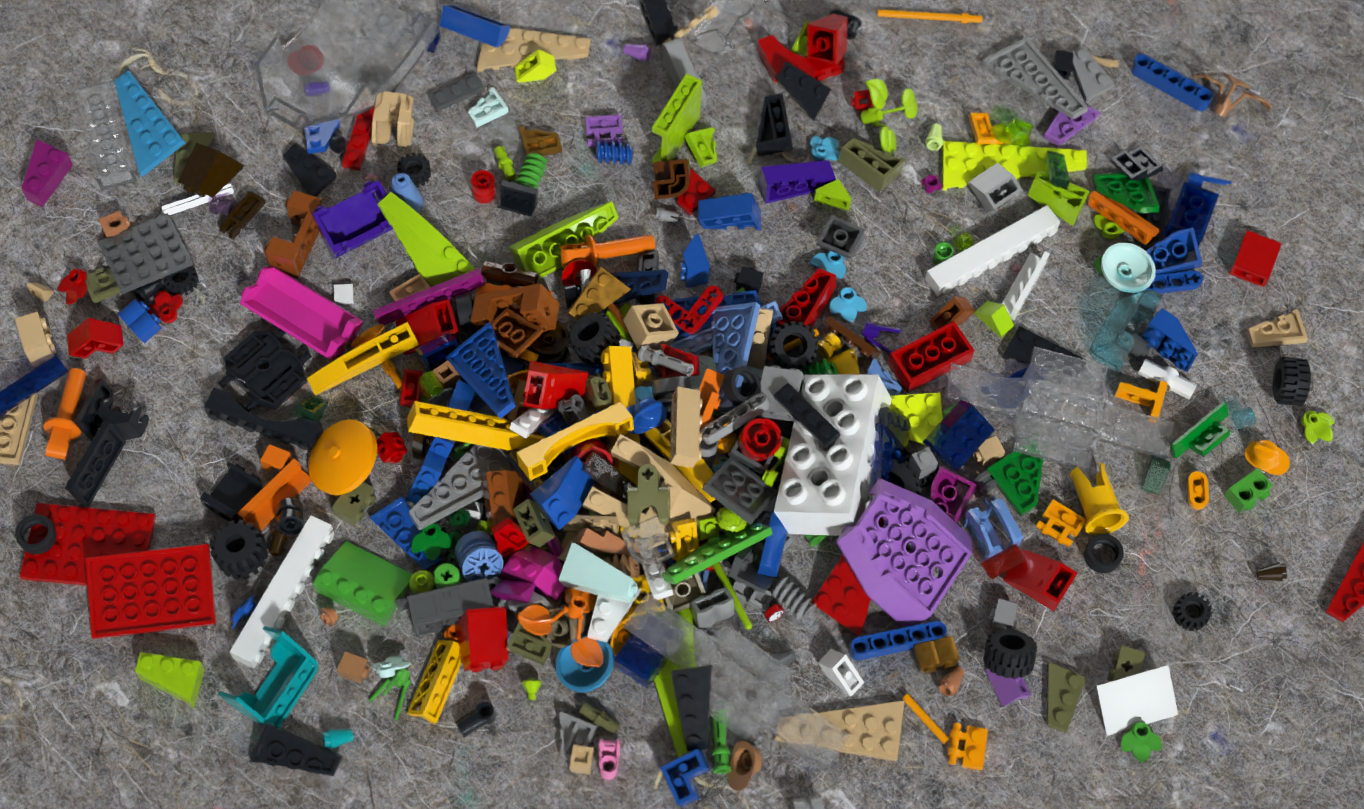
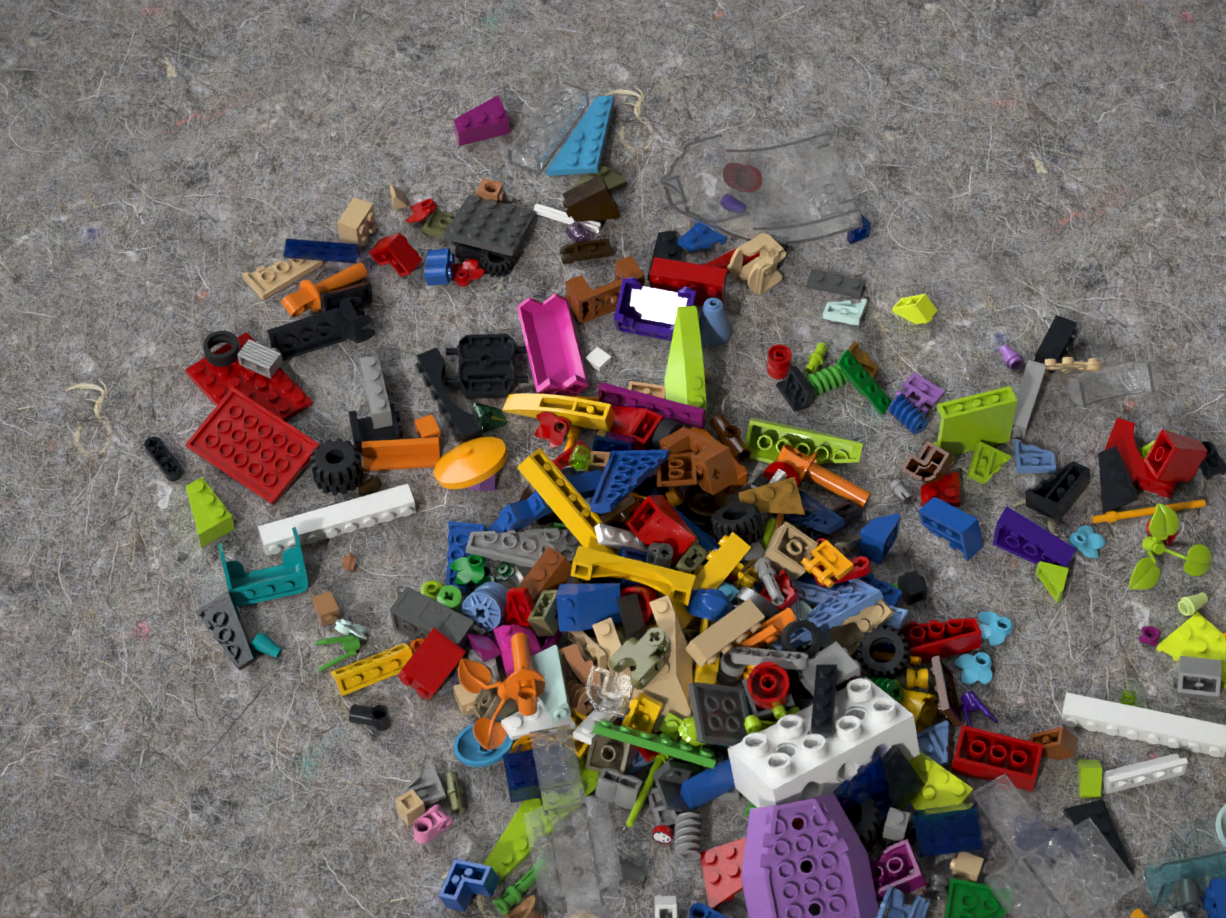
camera: 50 degrees right, 10 degrees down
blue plate [231,596,257,629] -> none
black wheel [277,497,304,535] -> none
bright green slope [313,541,413,627] -> none
black plate [330,136,346,154] -> none
olive brick [332,482,376,526] -> none
red brick [376,432,408,464] -> none
black tyre [397,152,431,188] -> none
blue brick [439,5,510,48] -> none
tan wing [477,28,591,72] -> none
olive wing [506,622,552,665] -> none
lime rock [522,677,541,700] -> none
black wing [671,665,713,752] -> none
flat silver slope [816,215,865,259] -> none
olive wedge [838,138,906,192] -> none
bright green wheel [932,242,953,265] -> none
none -> black beam [144,437,182,481]
none -> light grey brick [237,339,283,379]
none -> light grey brick [359,355,393,429]
none -> orange piece [505,633,545,716]
none -> red plate [534,411,570,448]
none -> red brick [650,257,727,306]
none -> light orange plate [801,540,854,588]
none -> dark tan pin [834,535,861,558]
none -> green bracket [837,350,891,414]
none -> medium blue wing [1013,439,1056,473]
none -> light orange bar [1091,499,1206,524]

